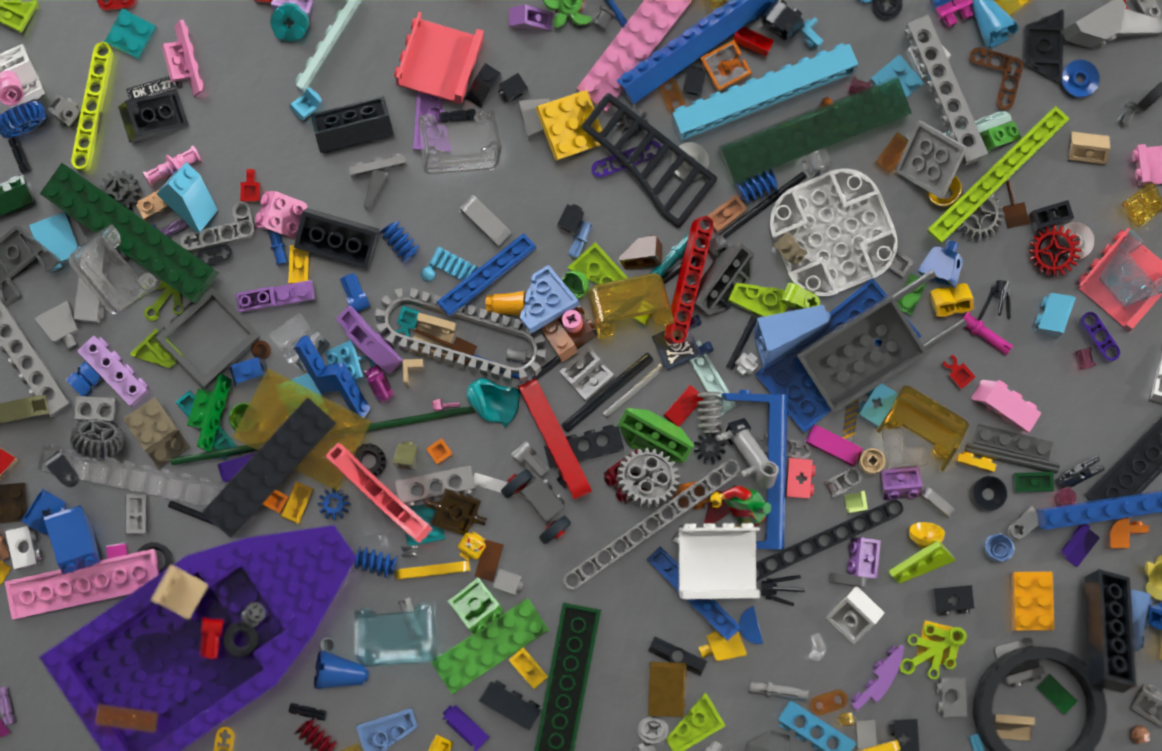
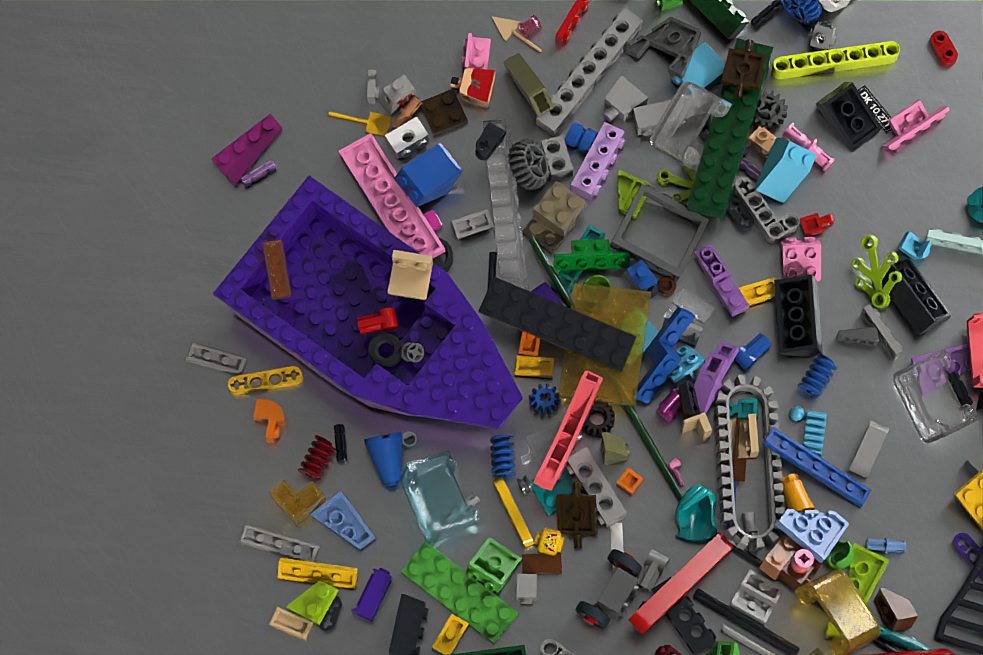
camera: 75 degrees right, 10 degrees down
blue brick [22,488,65,535] -> none
teal plate [104,9,156,60] -> none
blue axle [268,230,289,266] -> none
black brick [557,204,584,235] -> none
none -> black beam [678,381,700,418]
none -> dark brown plate [722,39,766,99]
none -> lime plant [851,235,902,308]

